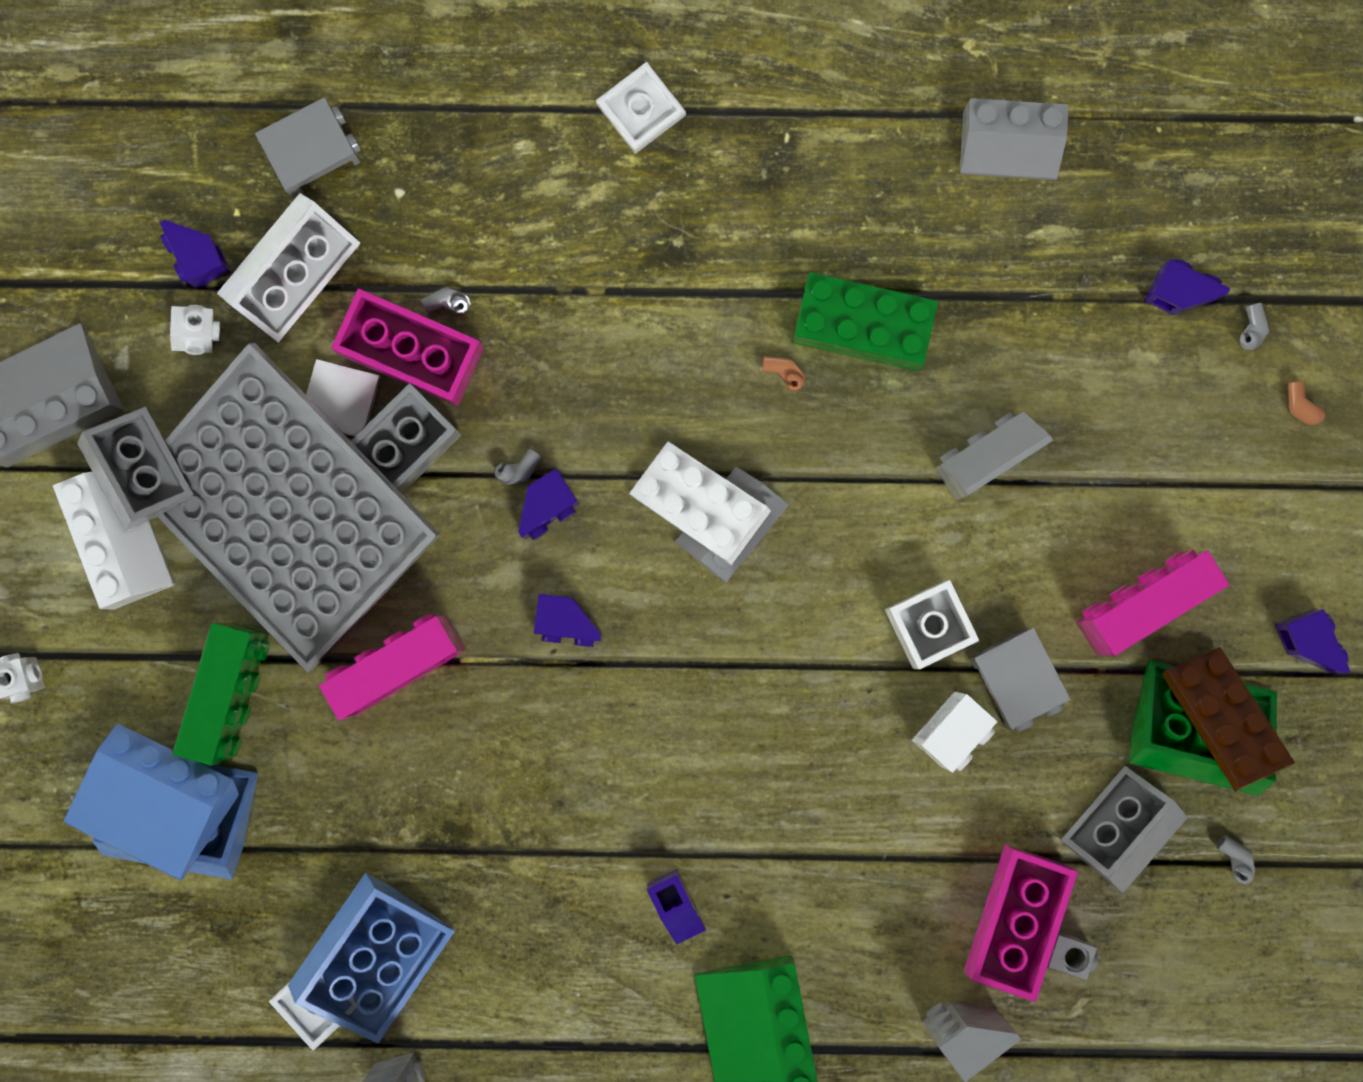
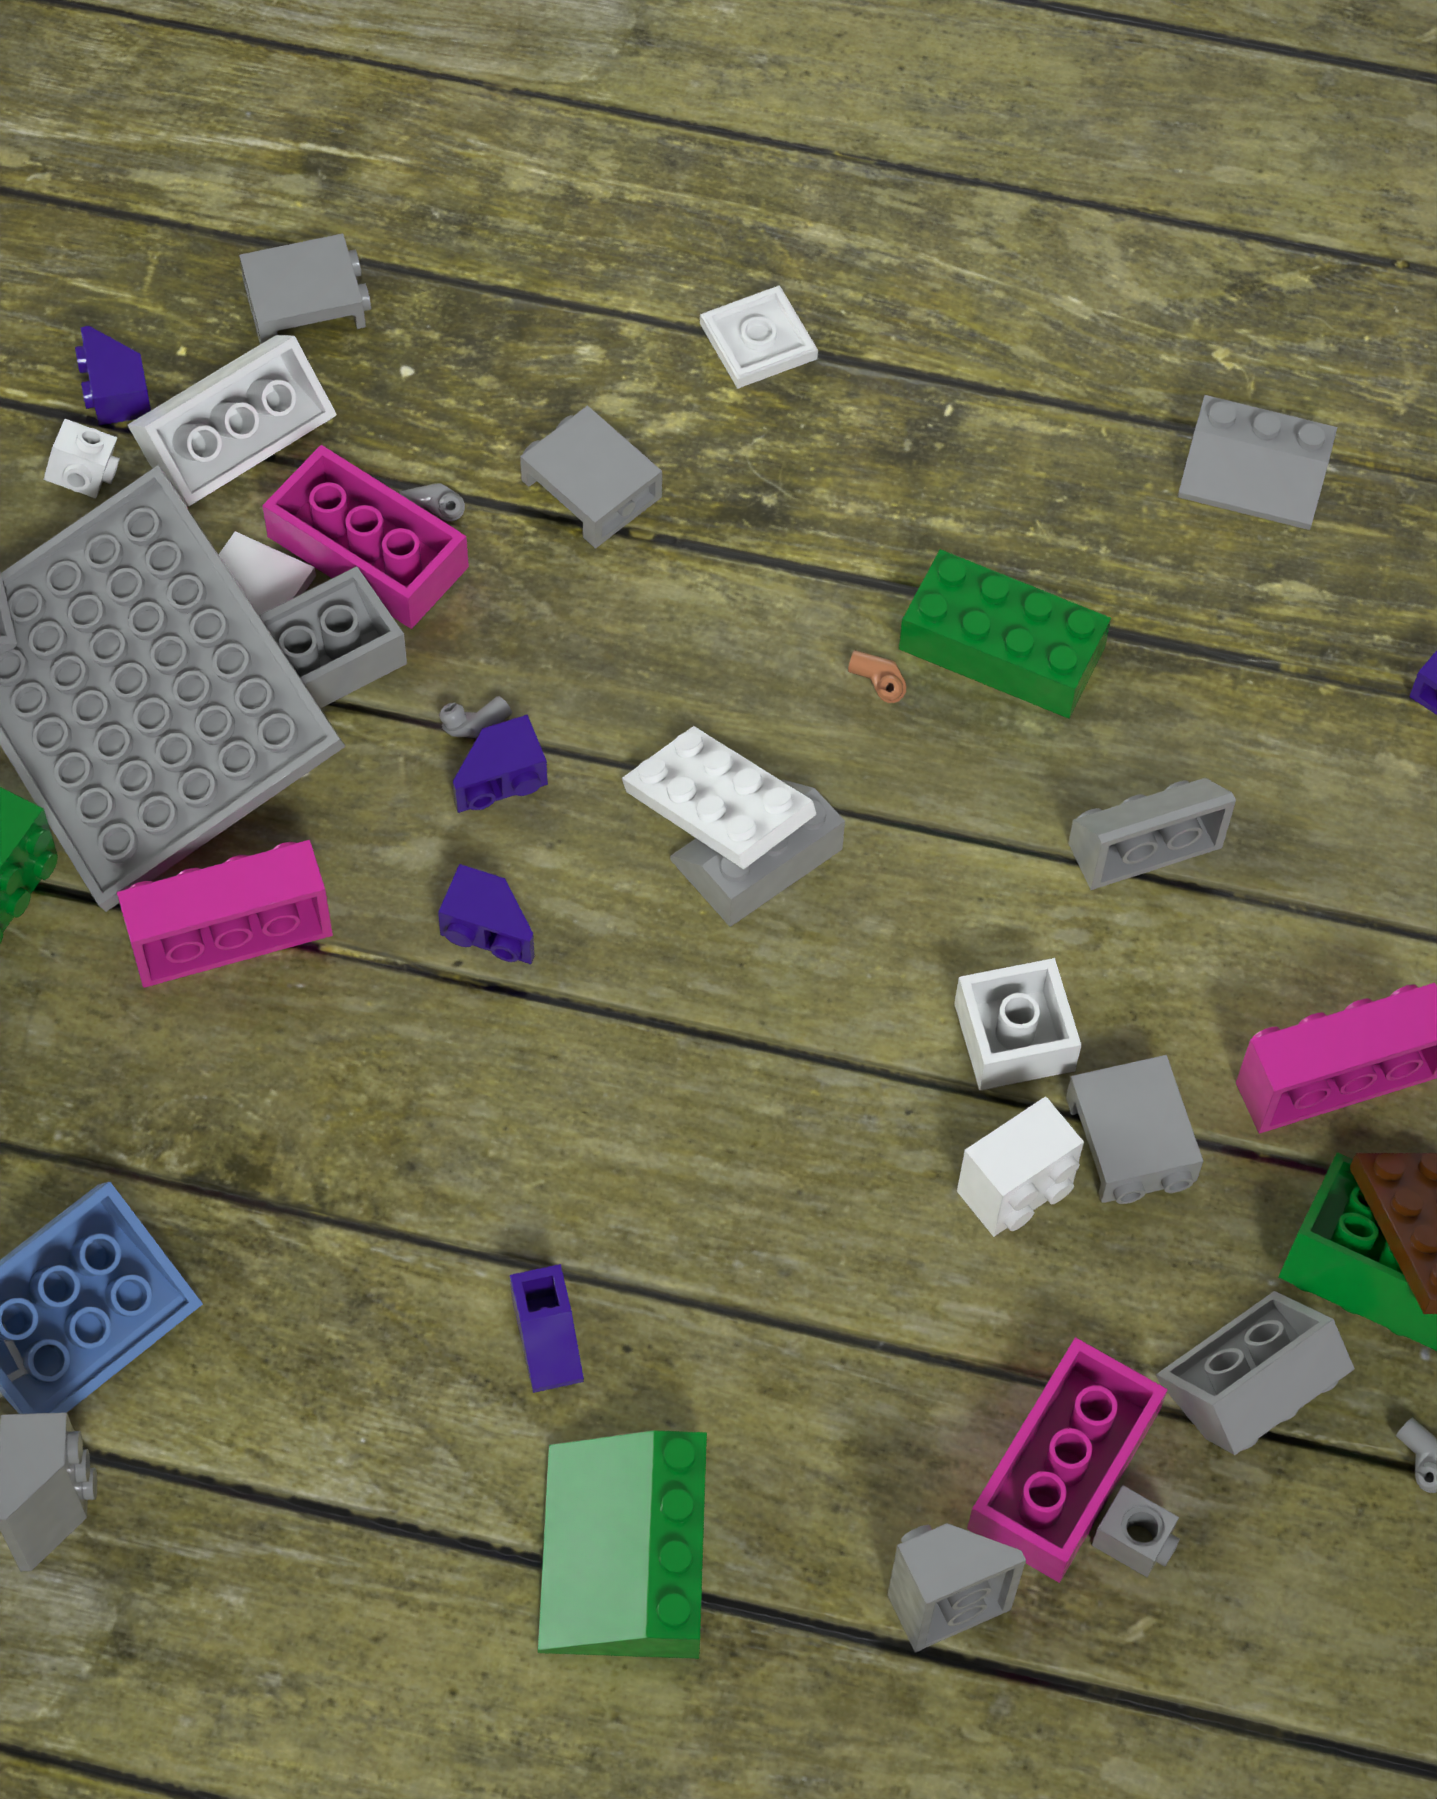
camera: 10 degrees right, 25 degrees down
none -> light grey panel [520,405,662,549]

